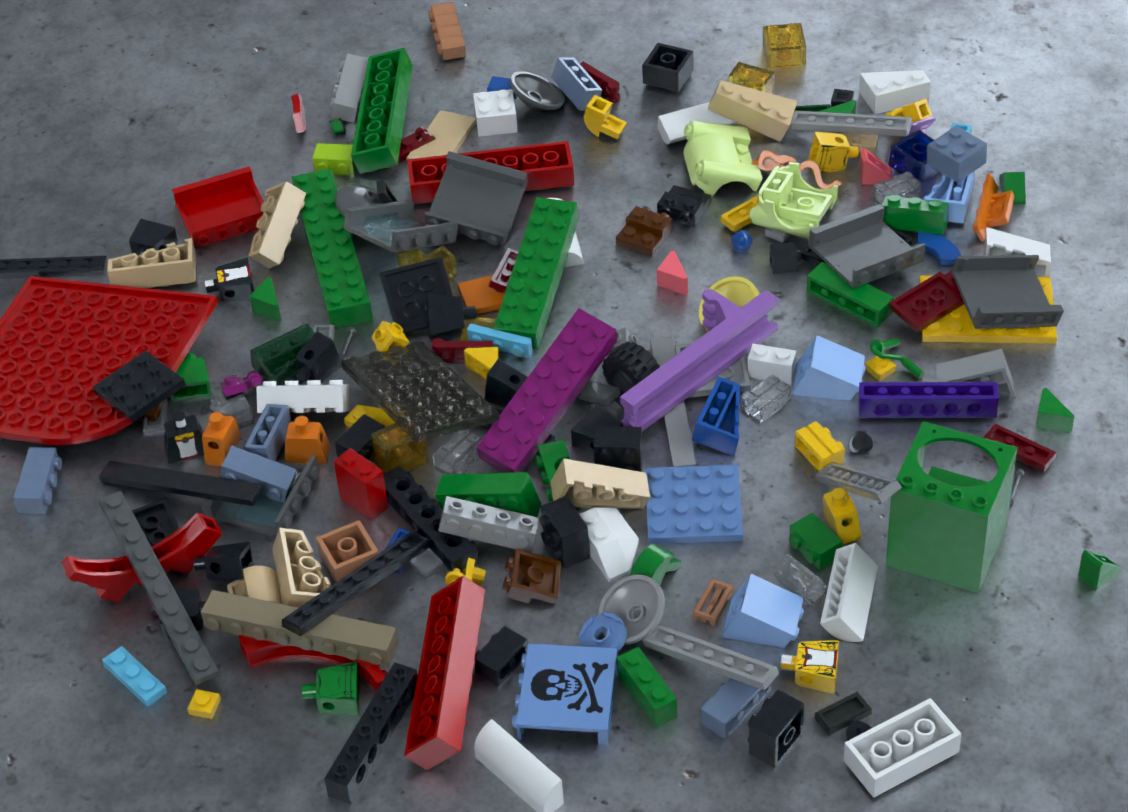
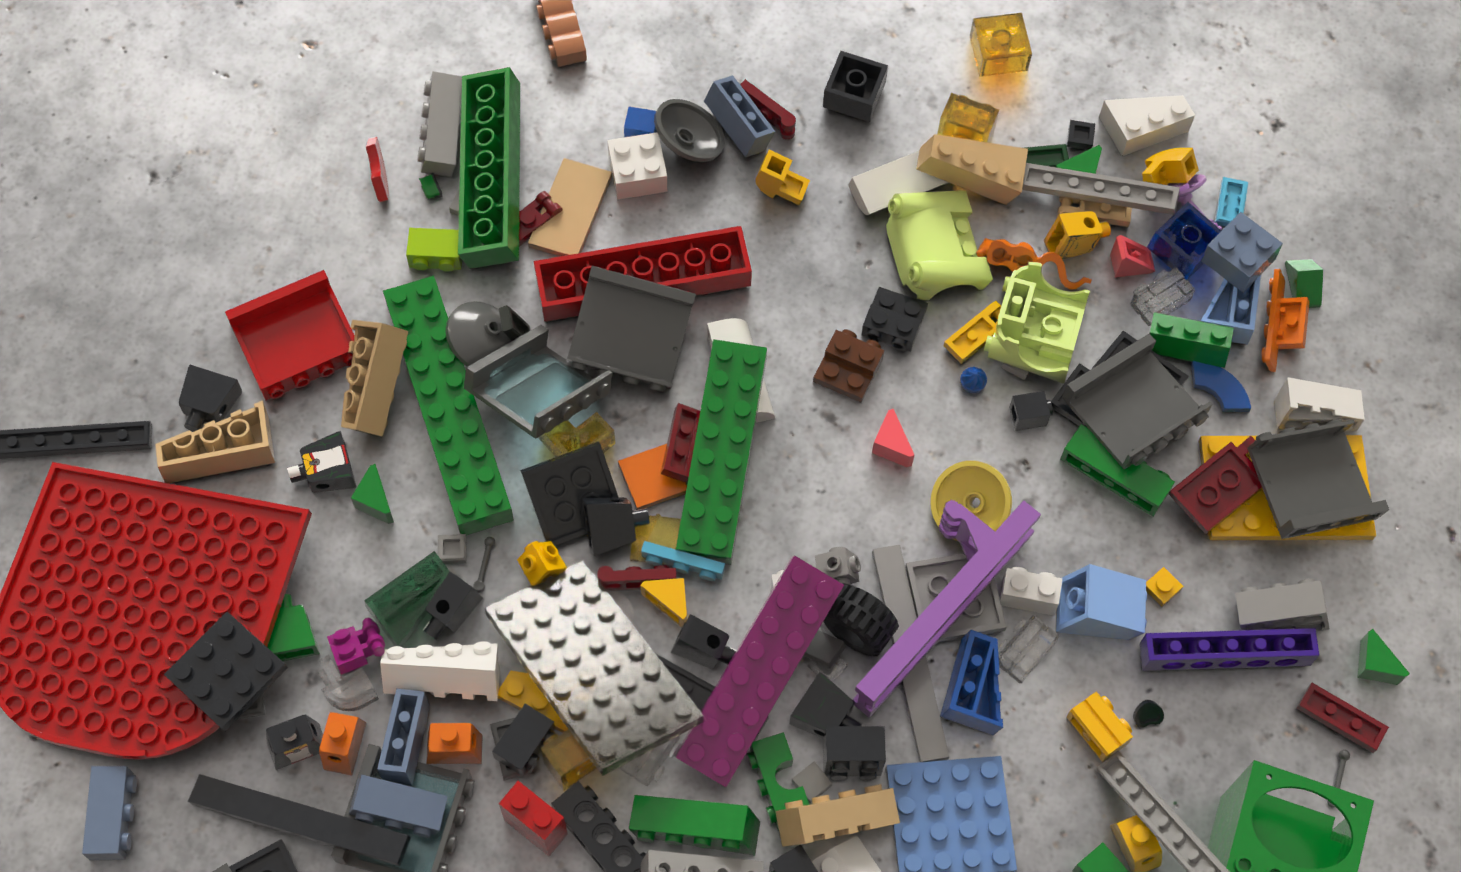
camera: 10 degrees left, 20 degrees up
green piece [870,338,925,379] -> none

